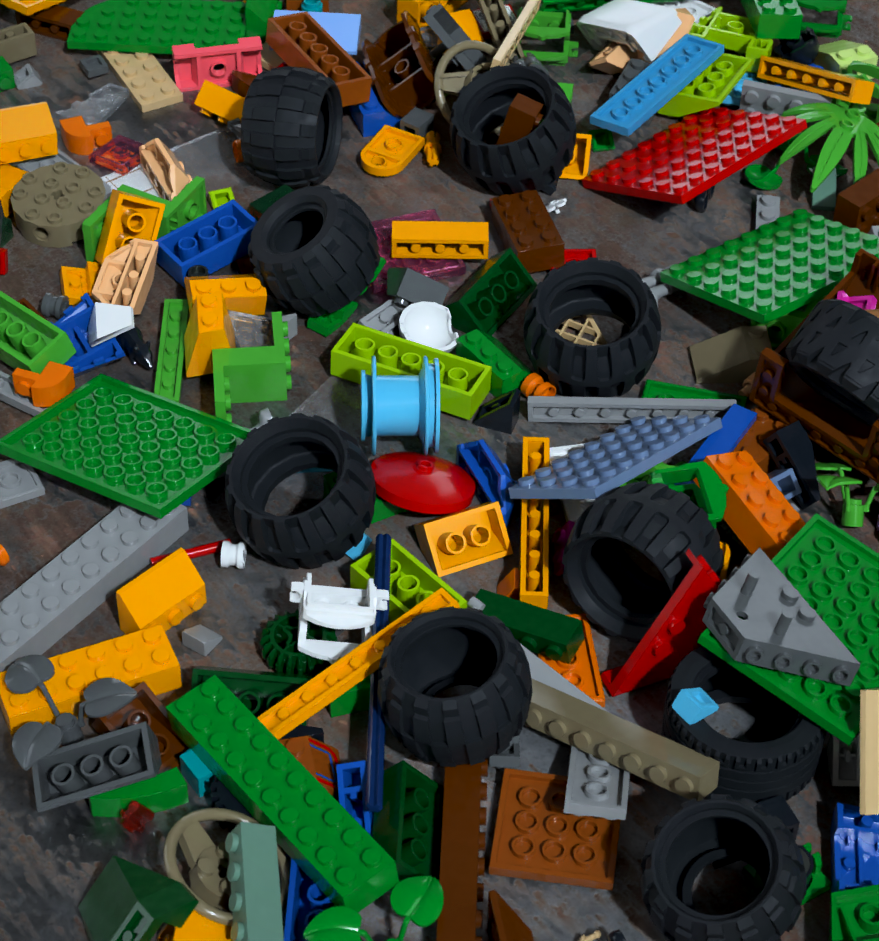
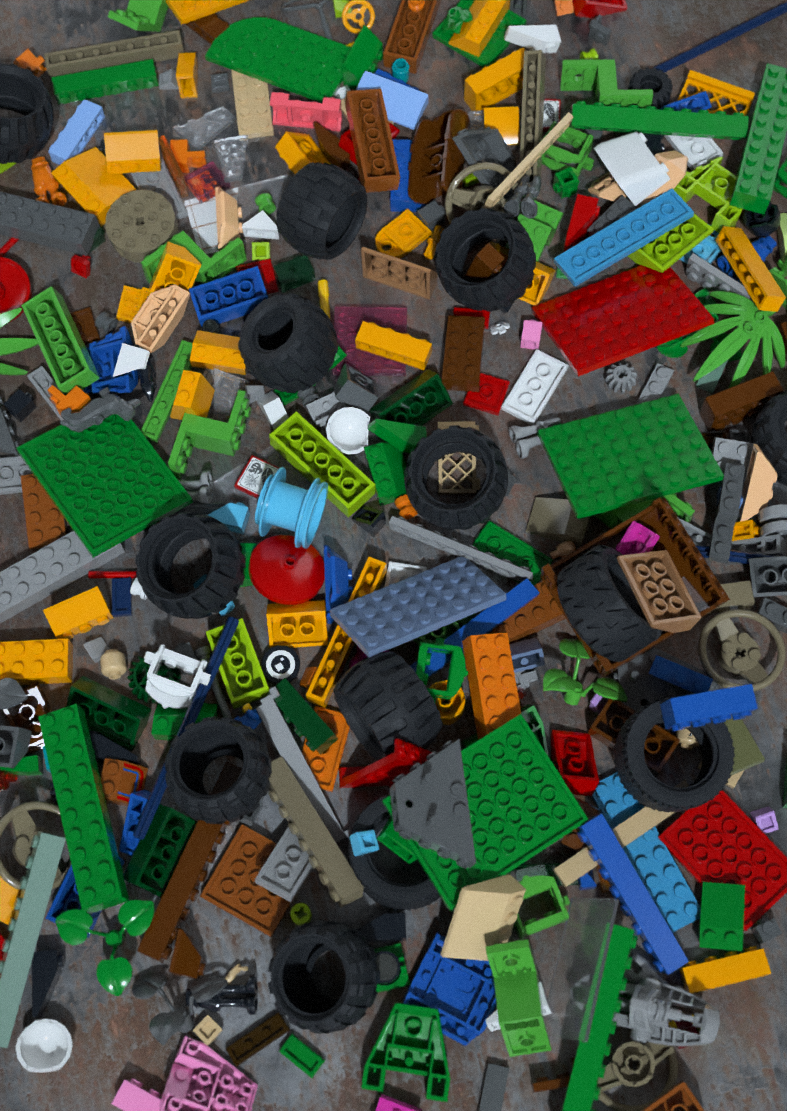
camera: 25 degrees right, 25 degrees up
light orange plate [257,588,460,740] -> none
black slope [763,420,820,510] -> none
none -> dark orange plate [21,474,67,550]
none -> dark grey animal [60,387,141,433]
none -> tan head [100,649,127,680]
none -> dark blue tile [112,577,132,617]
none -> clear orange tile [158,135,189,198]
none -> light orange slope [176,52,198,98]
none -> clear wing [214,135,248,183]
none -> tile [234,455,279,499]
none -> white slope [242,210,280,240]
none -> bright green wheel [255,193,276,215]
none -> white slope [256,391,289,429]
none -> black tile [261,646,300,684]
none -> lime wheel [290,903,312,926]
none -> dark grey wheel [297,385,320,408]
none -> medium nougat slope [361,247,438,300]
none -> green slope [367,419,427,454]
none -> green slope [377,817,417,864]
none -> white tile [501,349,569,425]
none -> bright pink brick [520,320,542,350]
none -> green brick [552,167,579,199]
none -> red slope [564,194,601,252]
none -> light grey gear [605,362,637,394]

